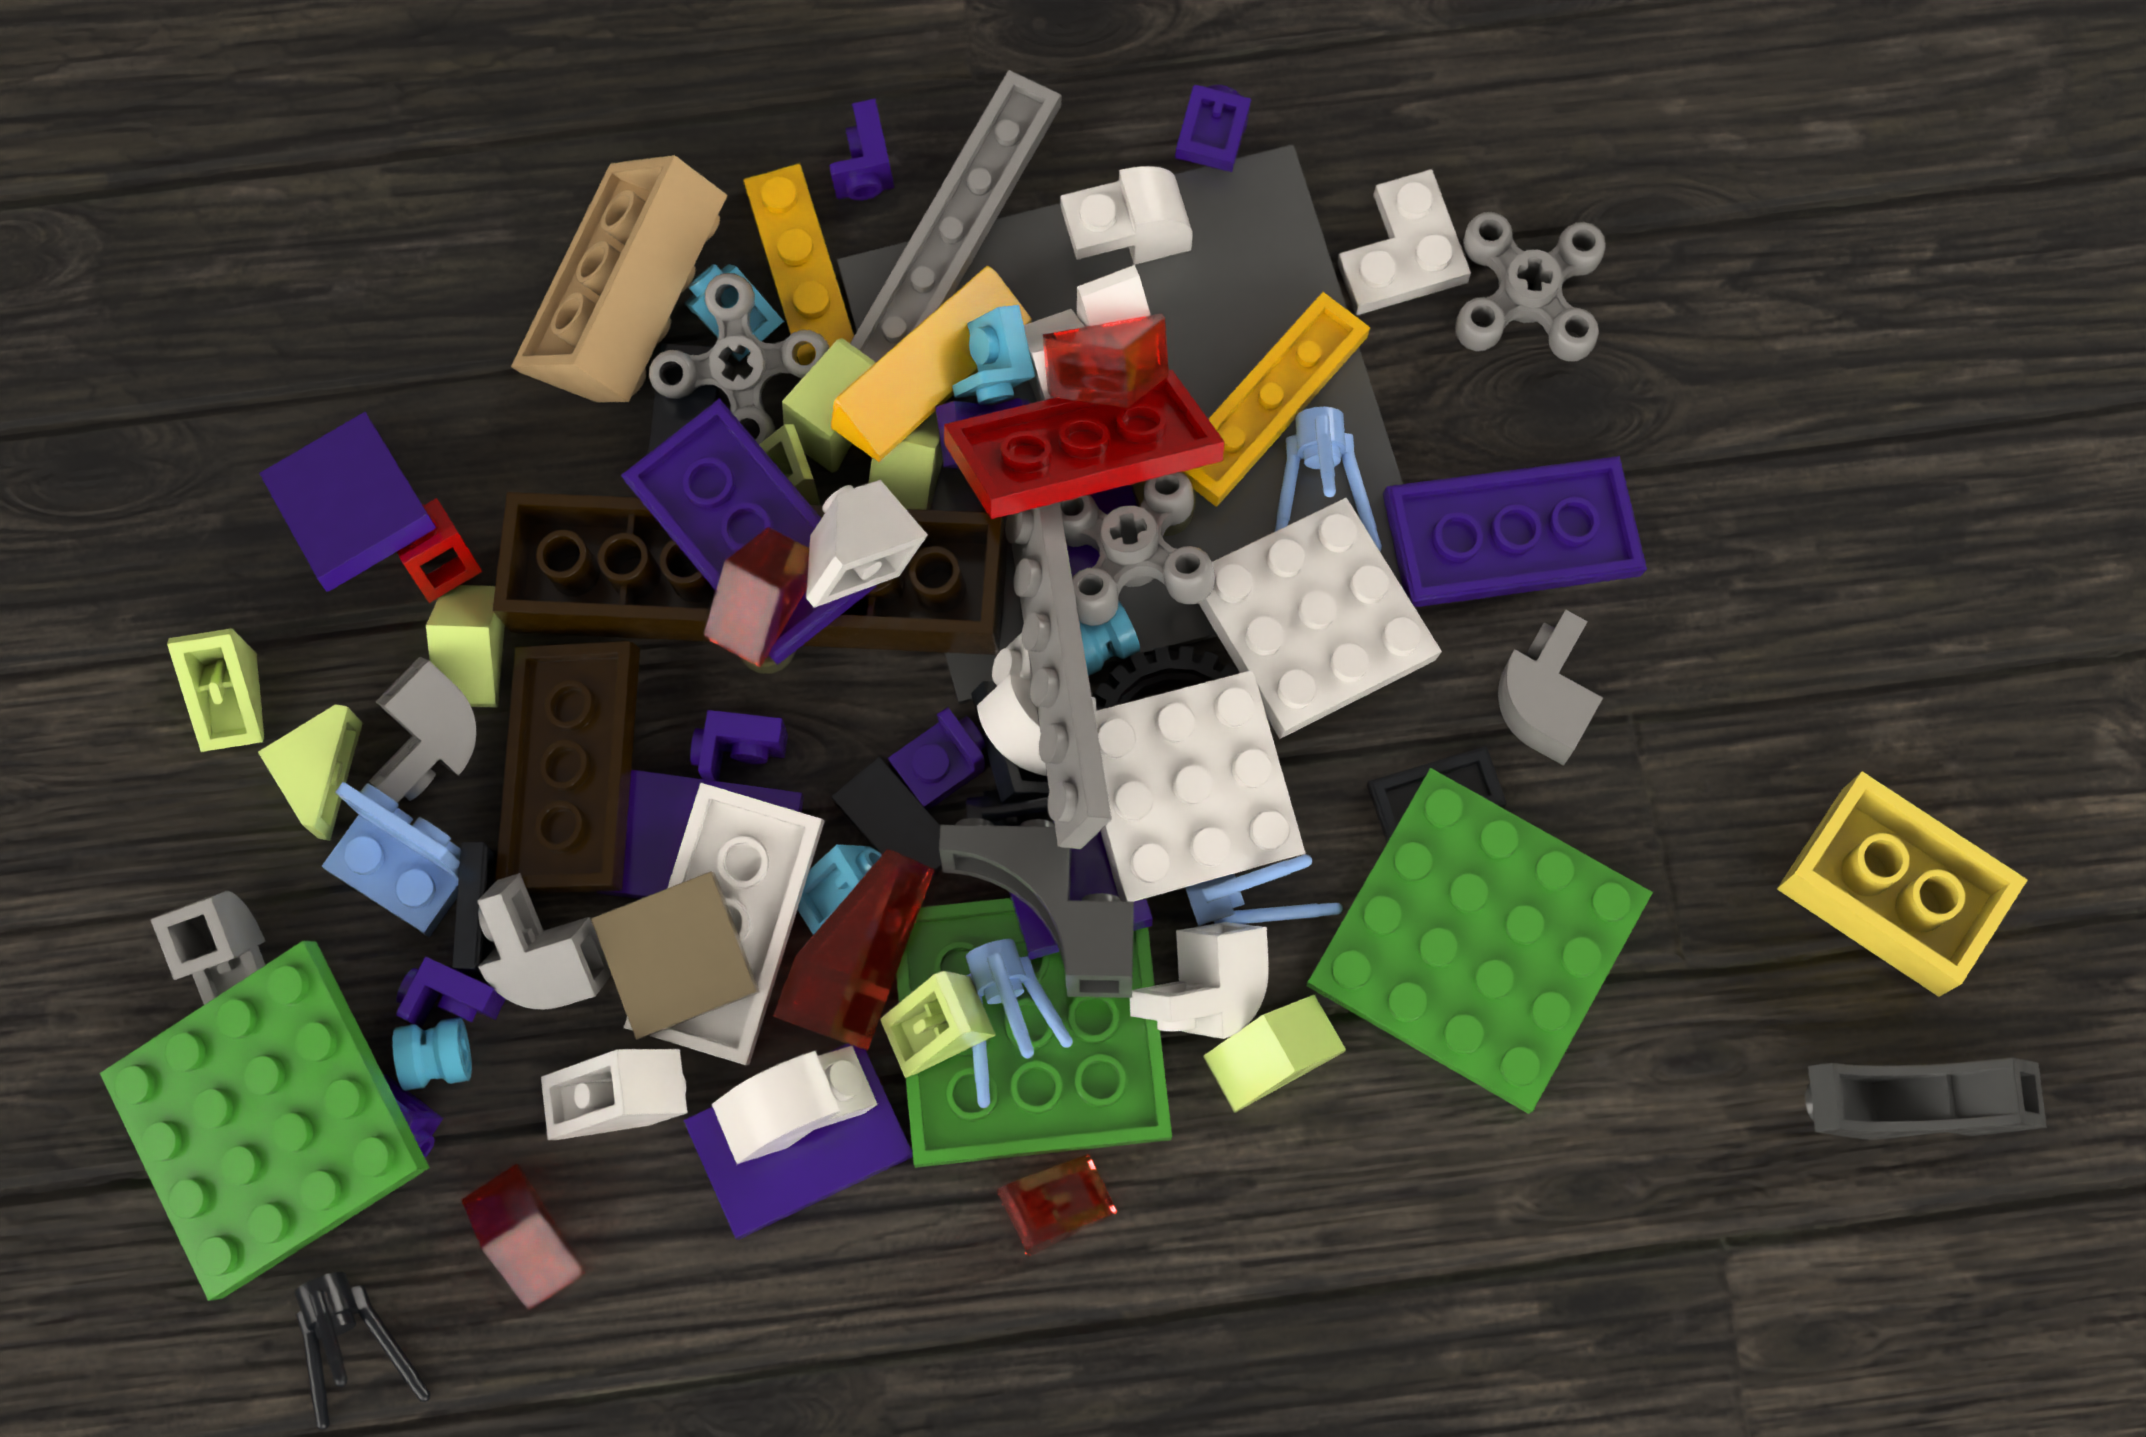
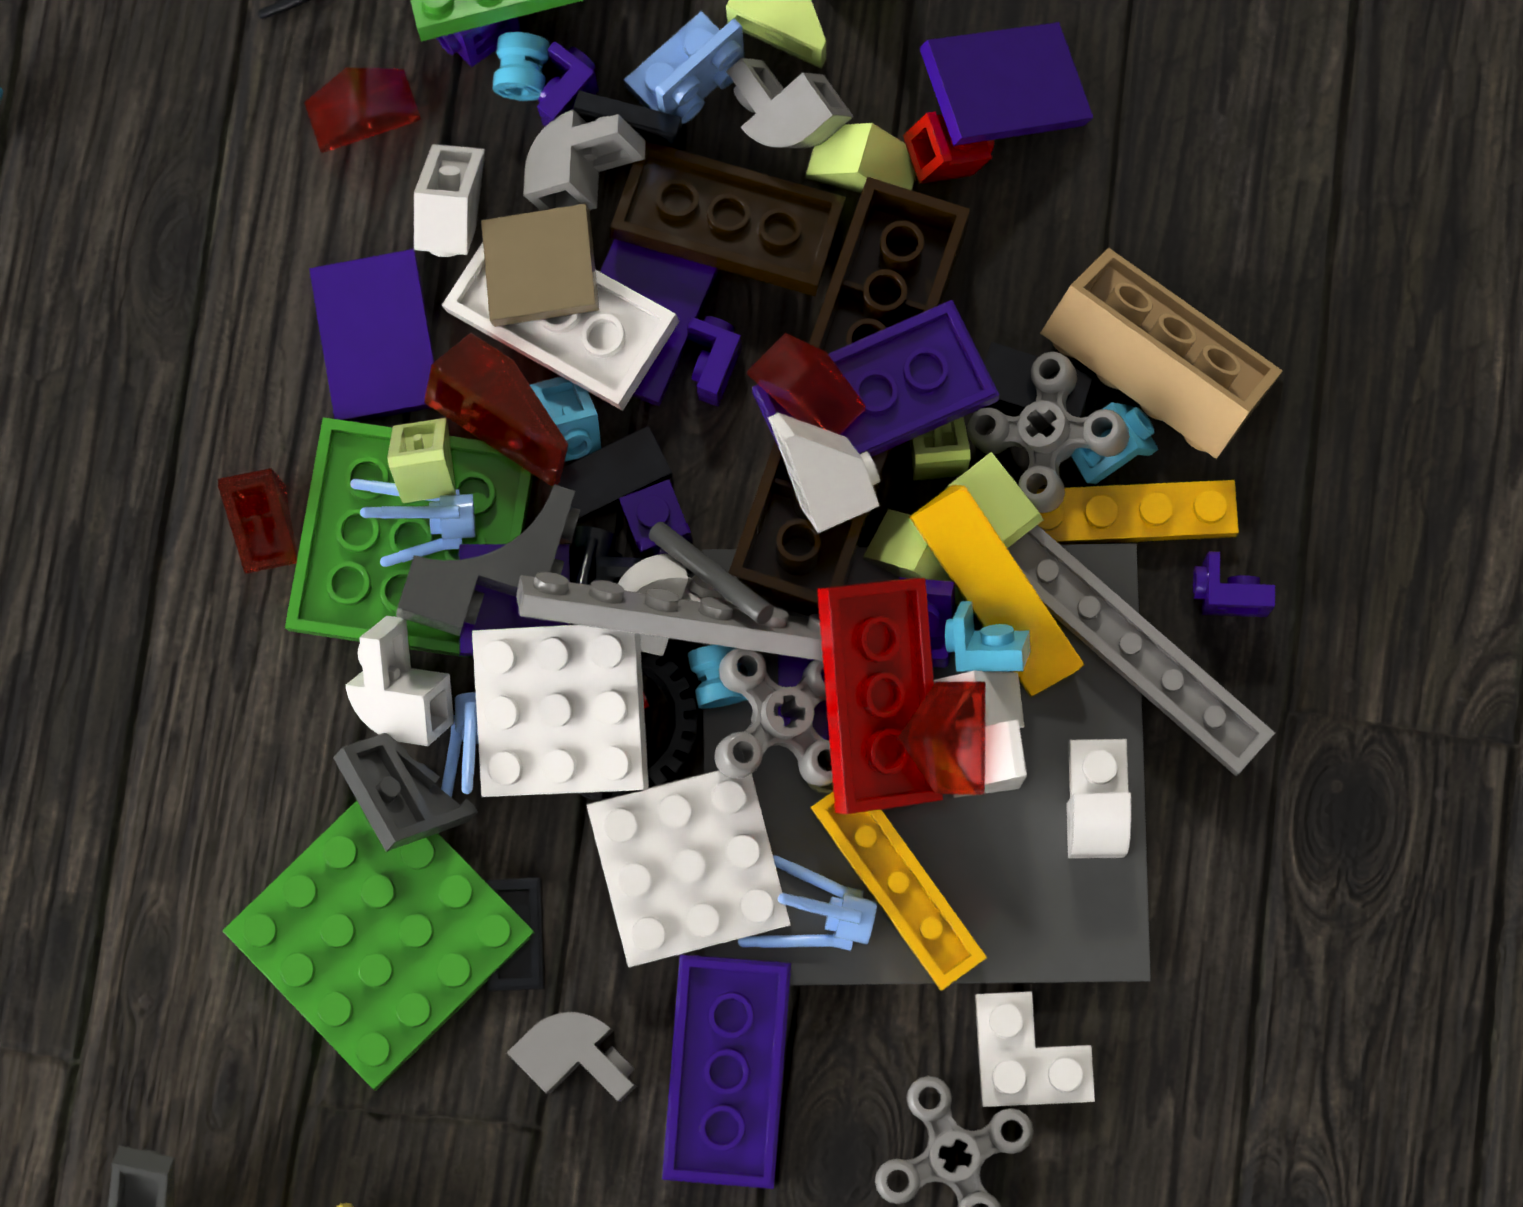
camera: 110 degrees right, 5 degrees up
white brick [712,1046,878,1164] -> none
dark purple bracket [1175,84,1251,172] -> none
yellowish green slope [1203,995,1346,1113] -> none
none -> dark grey wing [333,733,478,852]
none -> dark grey bar [649,522,774,625]

